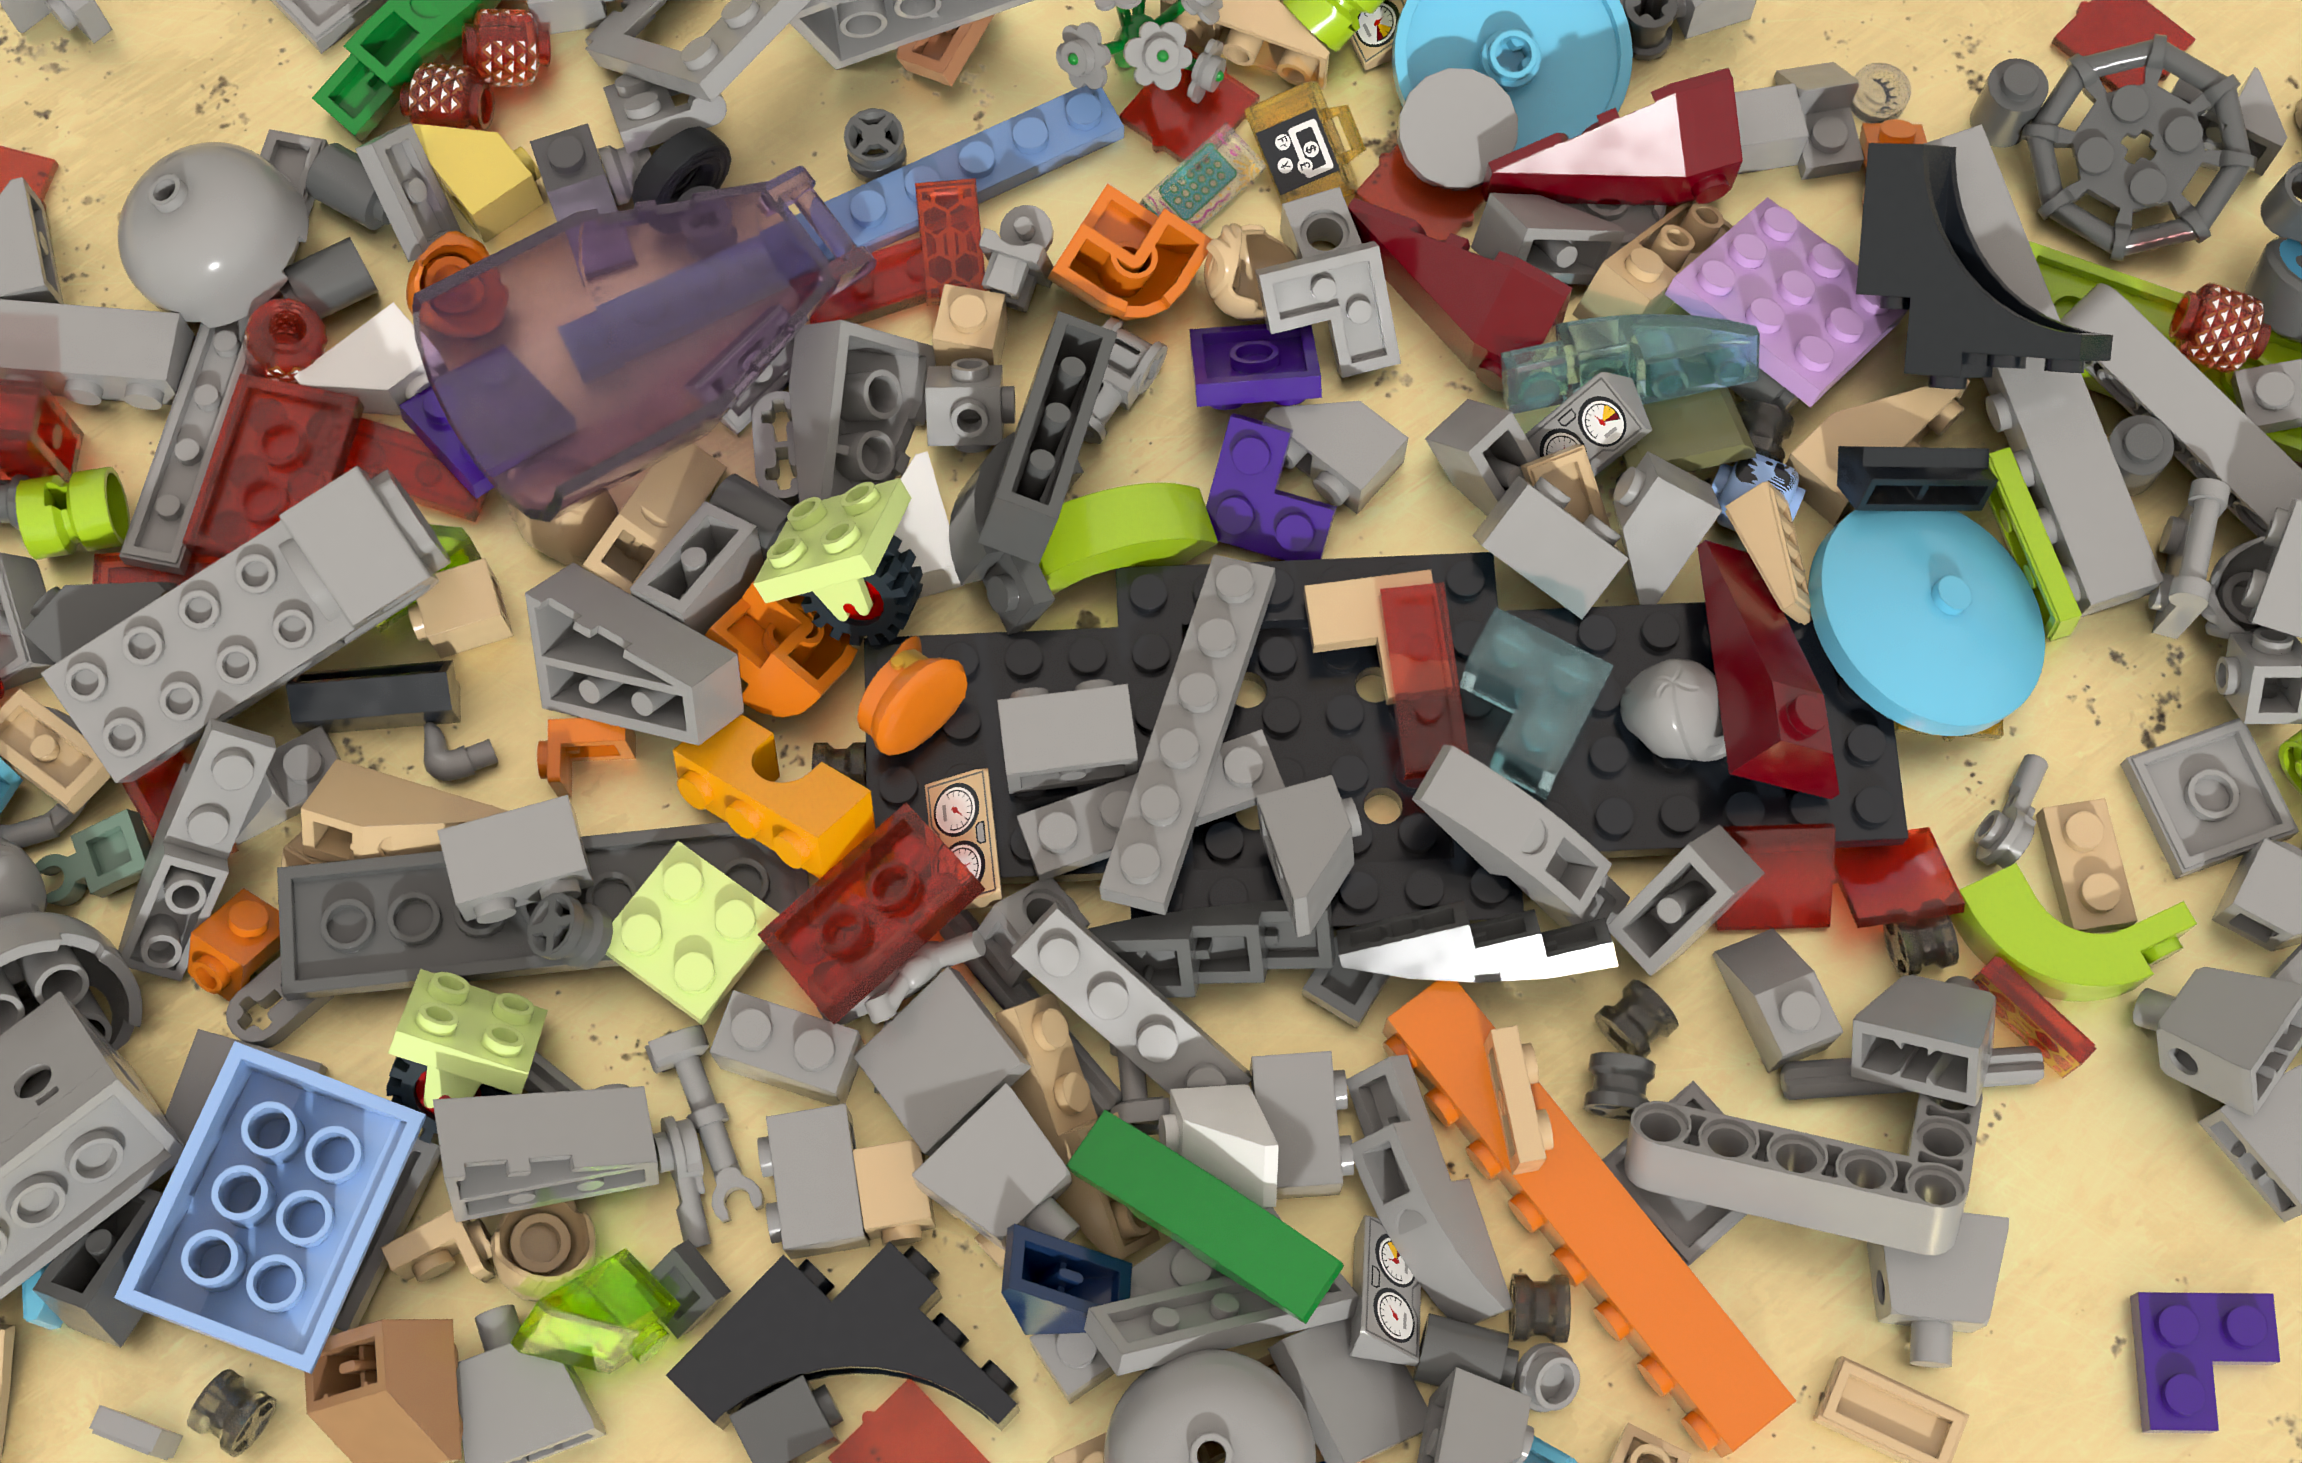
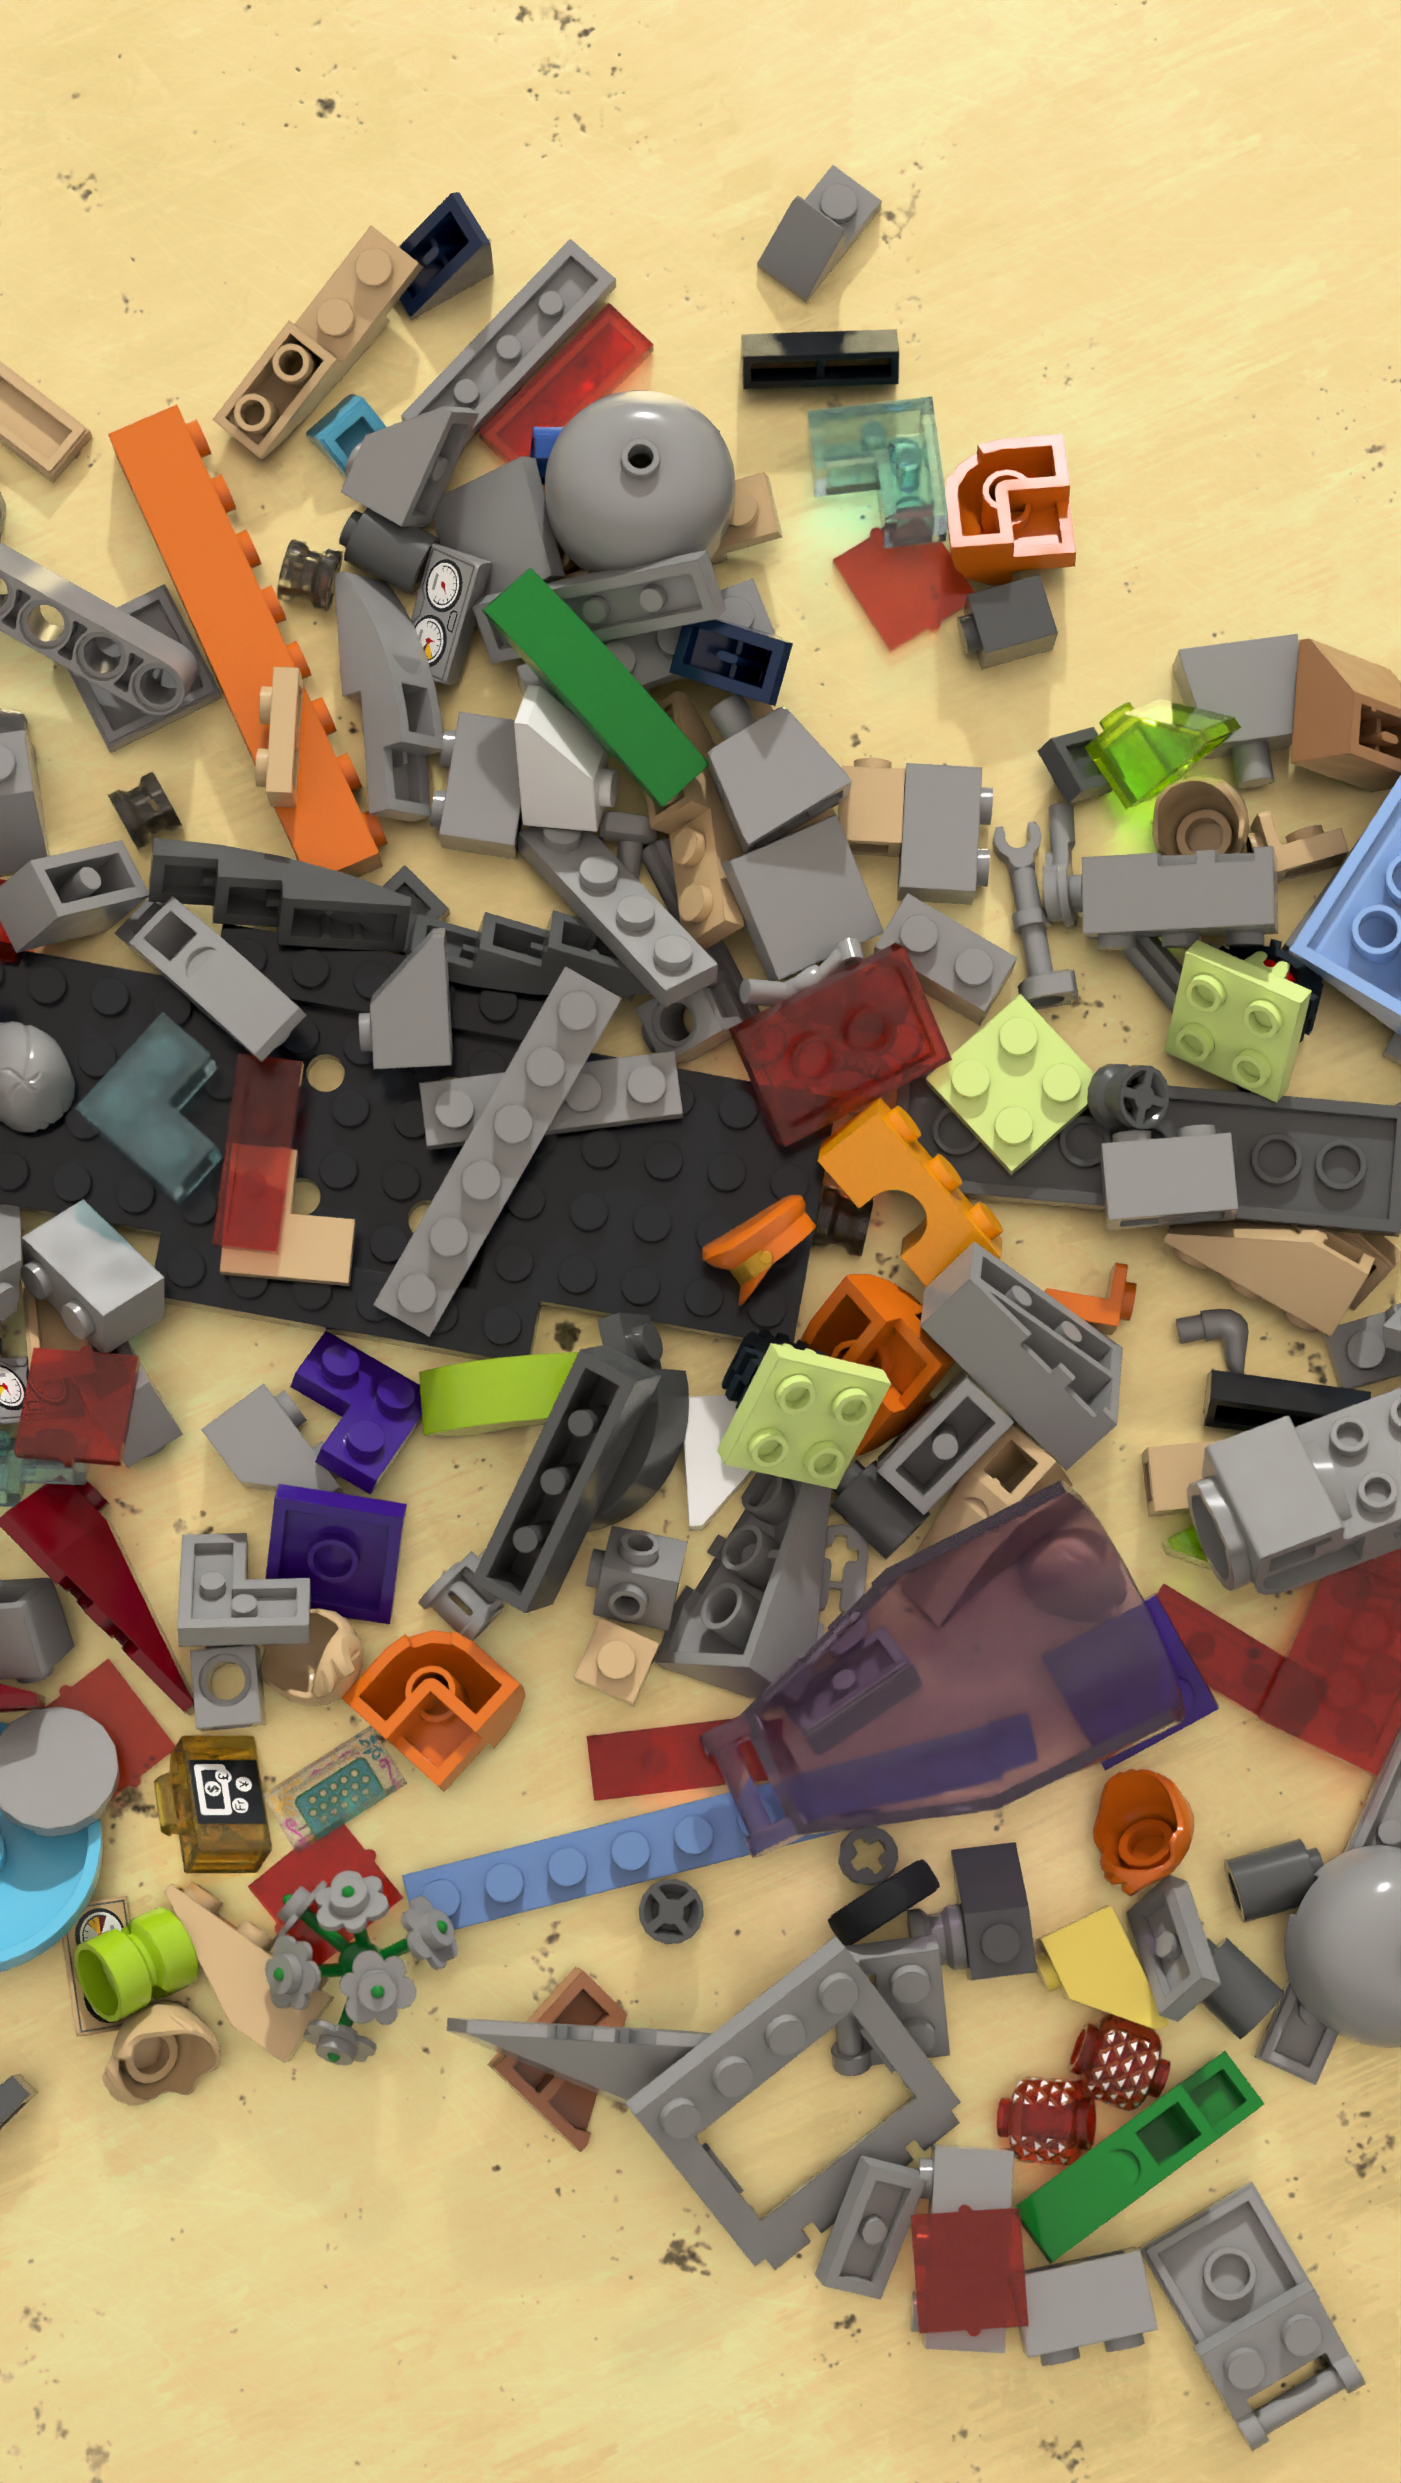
camera: 170 degrees left, 10 degrees up
clear red head [243,298,328,389] -> none
white slope [294,302,449,415] -> none
black arch [666,1241,1020,1431] -> none
clear red tile [915,178,987,306] -> none
slope [925,768,1003,913] -> none
light grey hips [979,205,1054,313] -> none
light grey brick [997,679,1138,794] -> none
light grey plate [1514,1343,1580,1412] -> none
dark grey wheel [1583,1052,1656,1121] -> none
none -> clear red piece [14,1346,141,1468]

